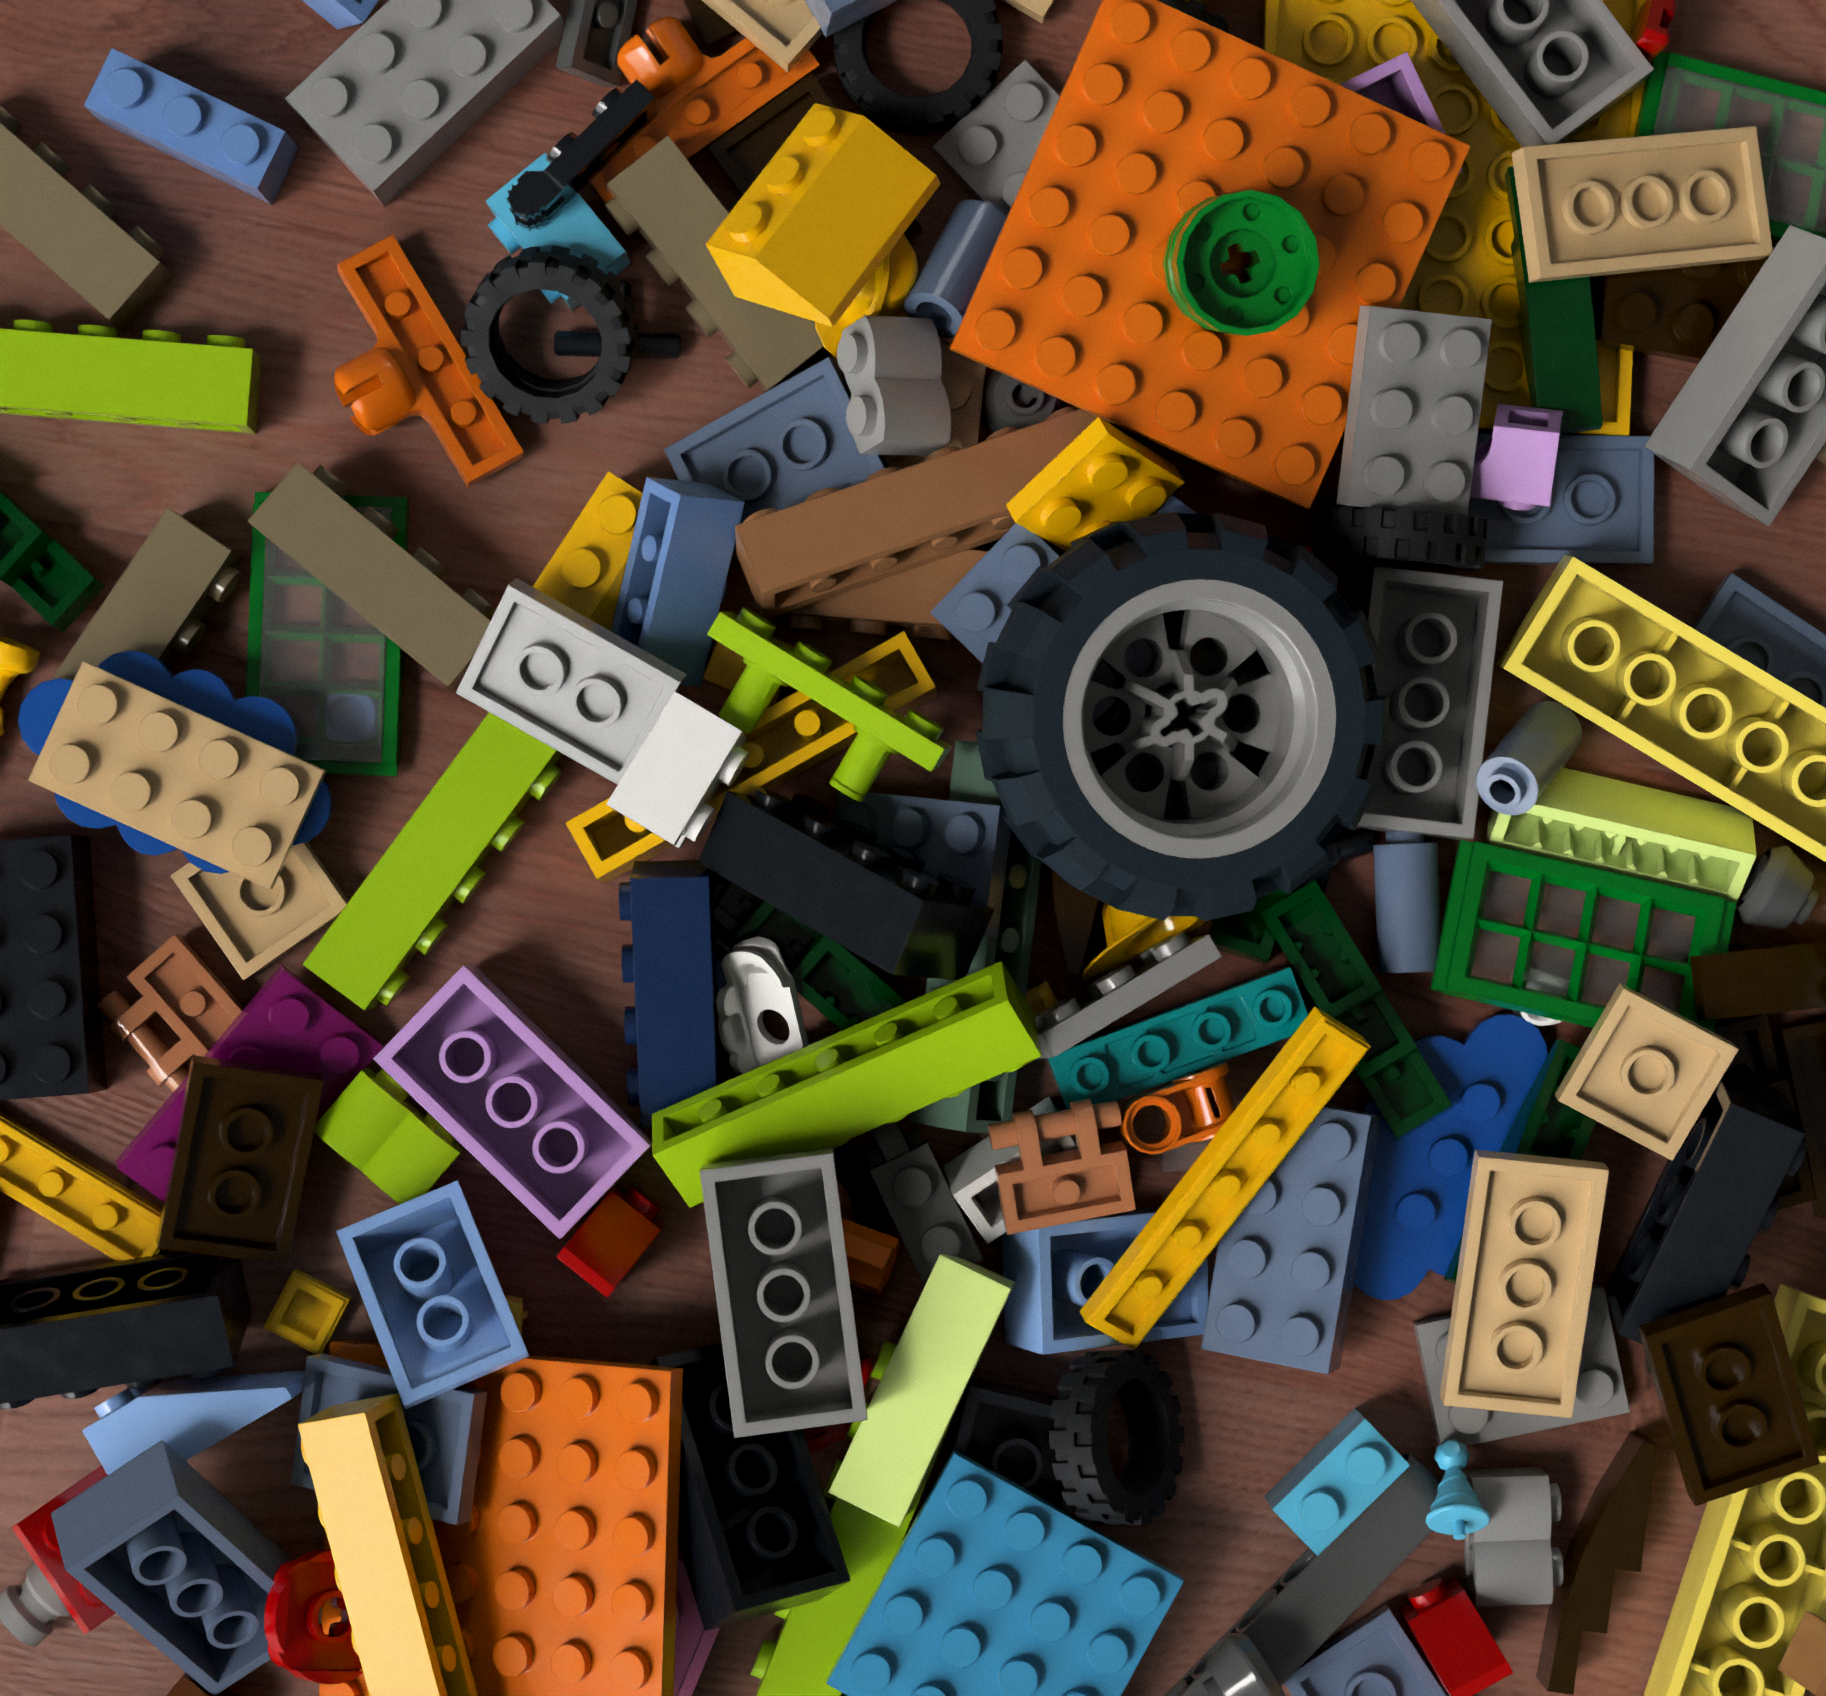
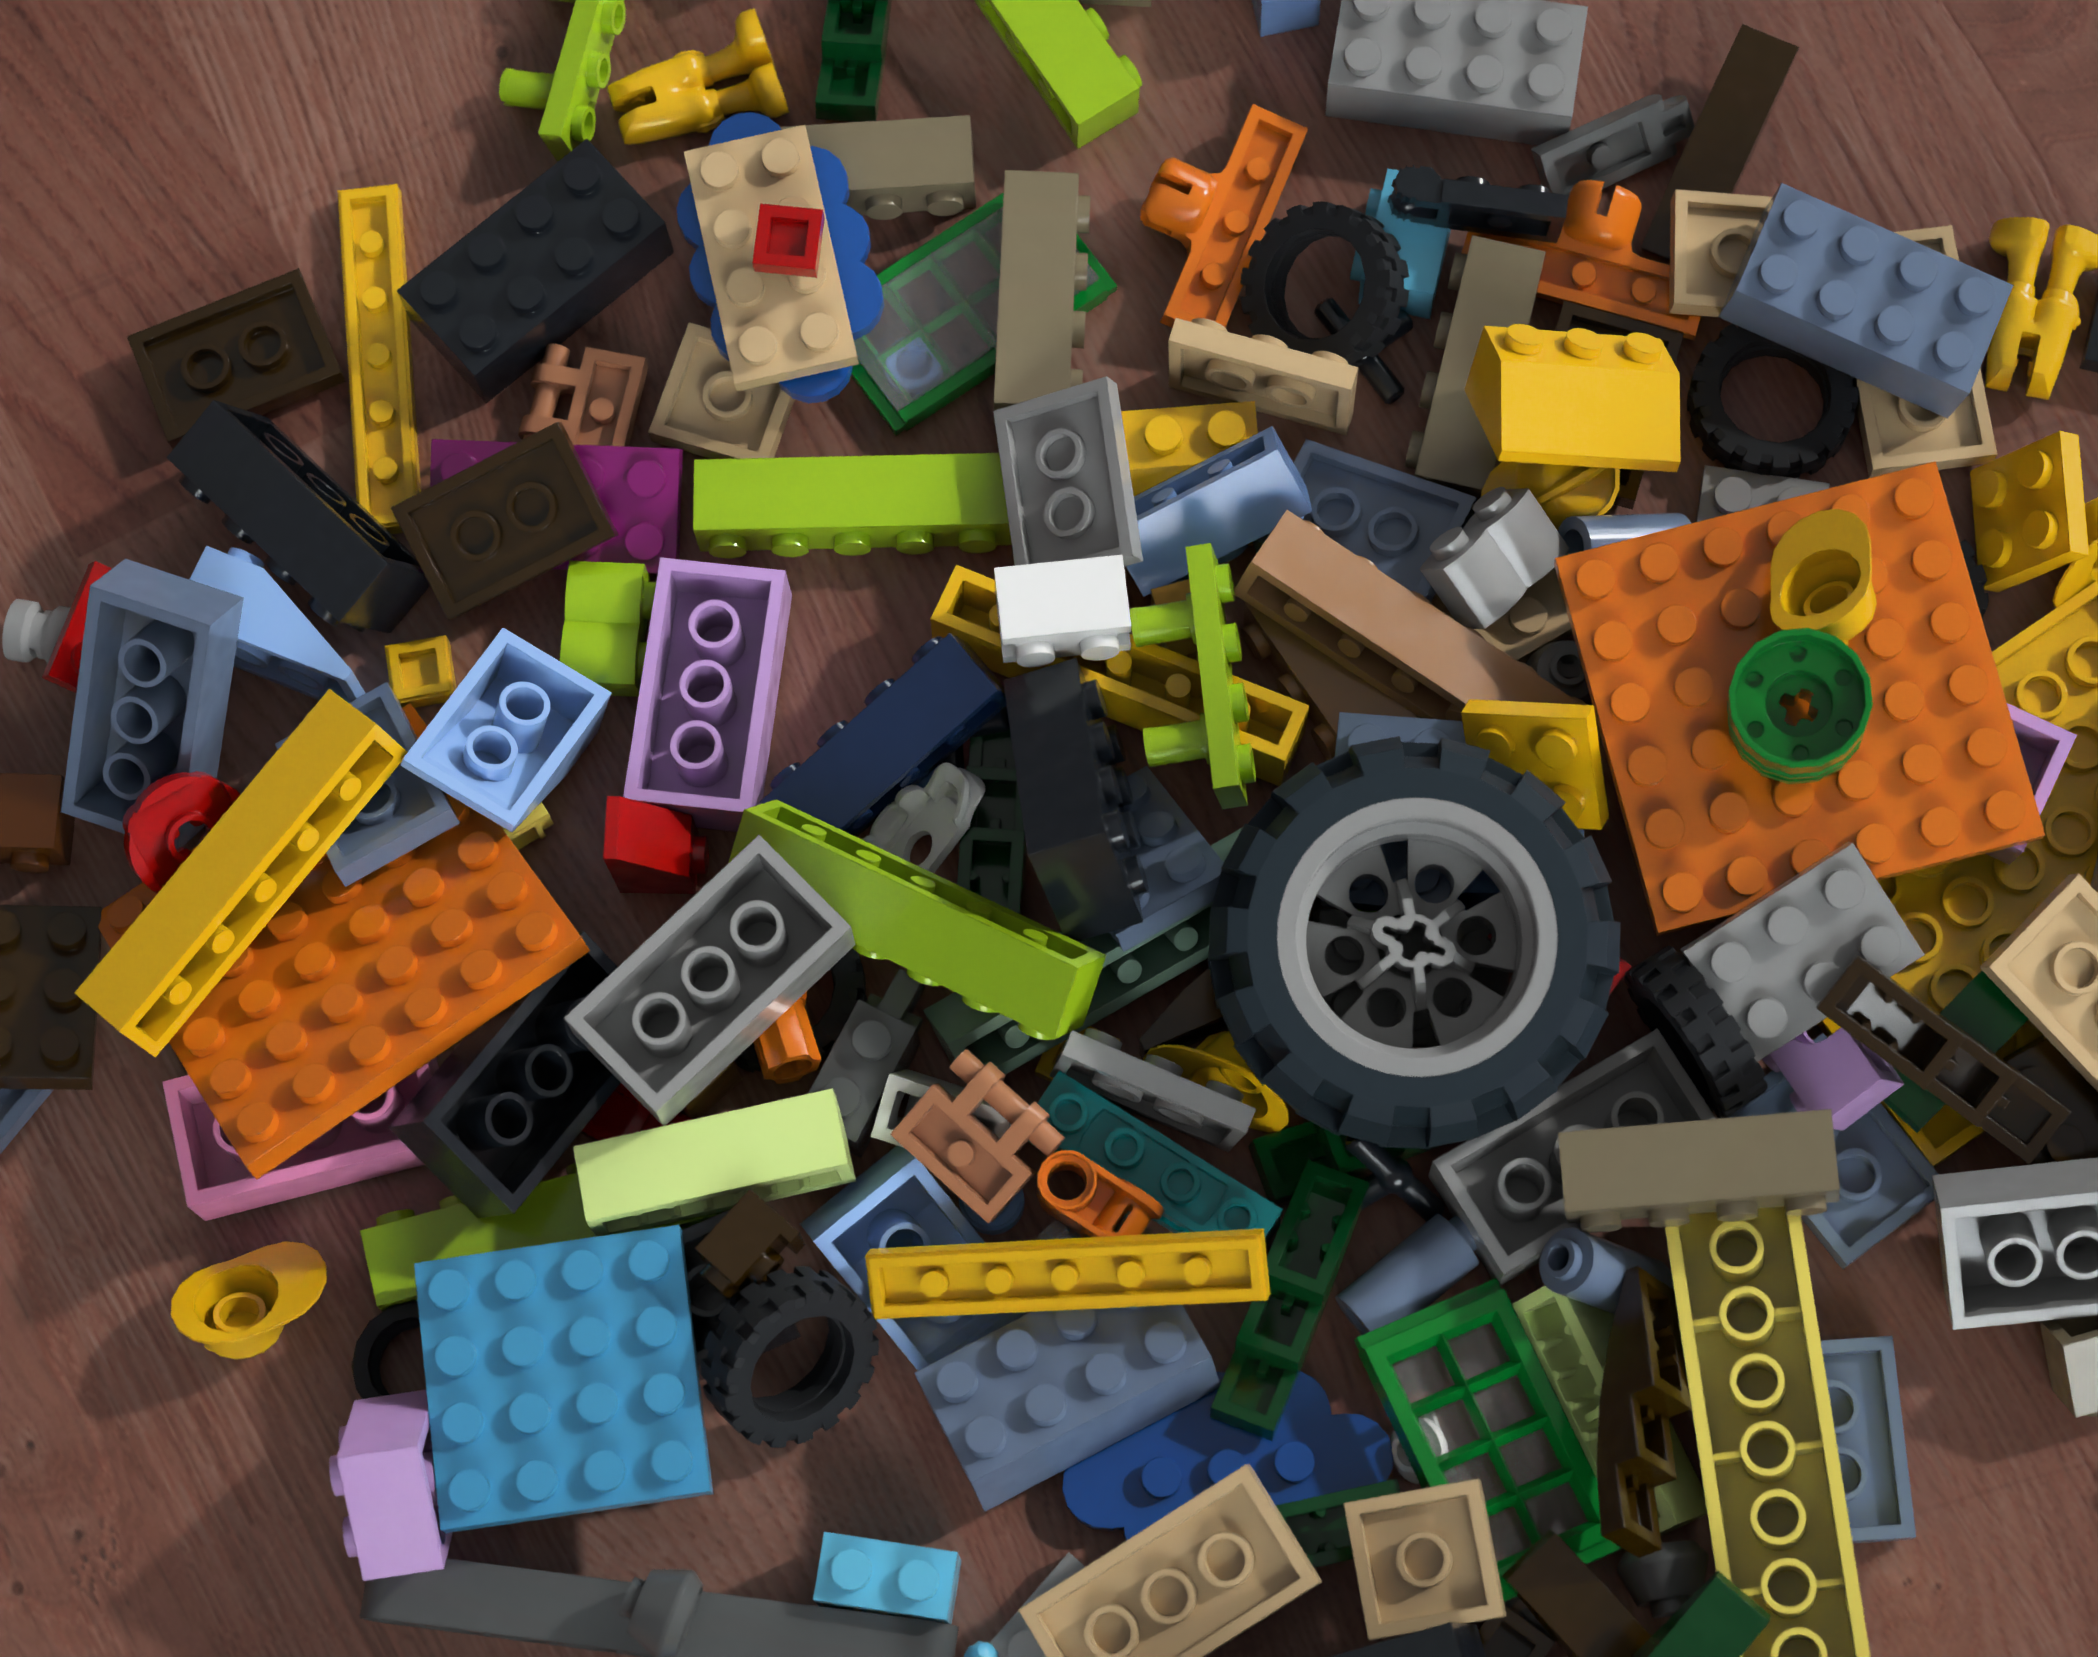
camera: 60 degrees right, 15 degrees down
none -> dark brown brick [695,1189,805,1300]
none -> red plate [752,203,825,278]
none -> tan plate [1168,318,1358,436]
none -> dark tan brick [1558,1109,1840,1233]
none -> dark brown slope [1597,1266,1691,1558]
none -> yellow piece [1770,509,1877,646]
none -> dark brown slope [1816,954,2071,1164]

